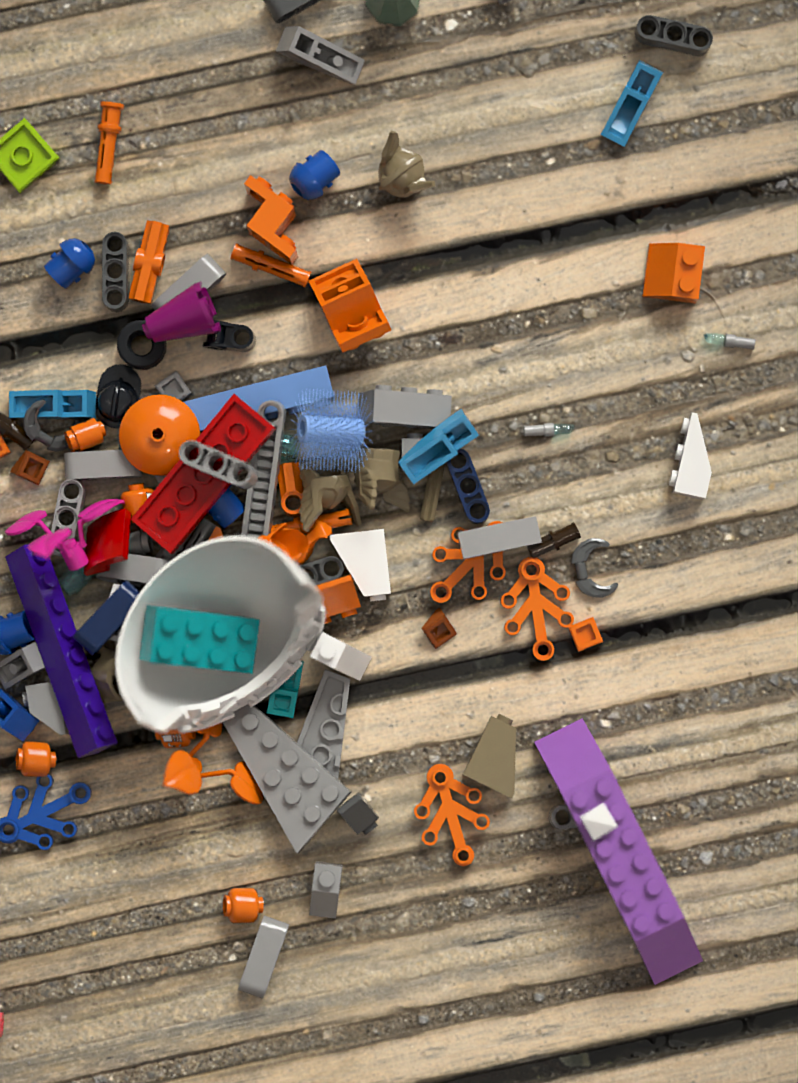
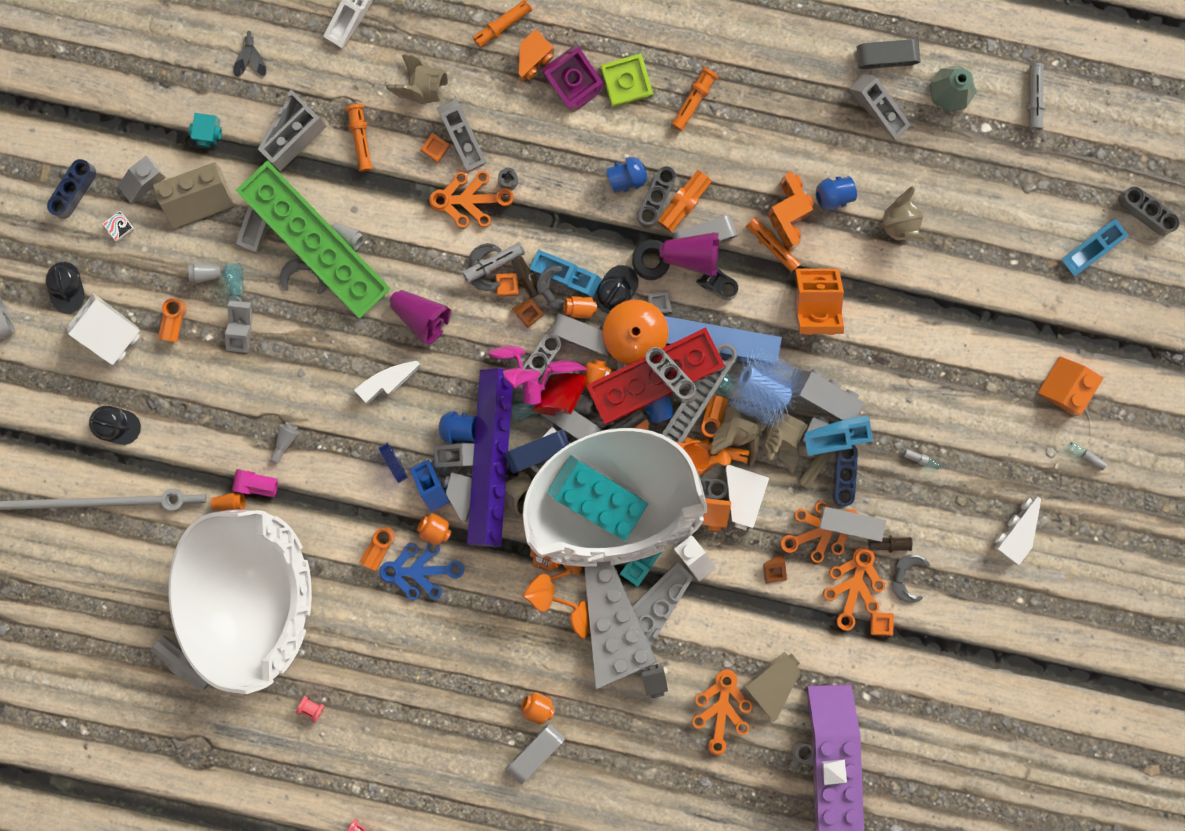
camera: 20 degrees right, 0 degrees up
light grey slope [309,861,343,919] -> none

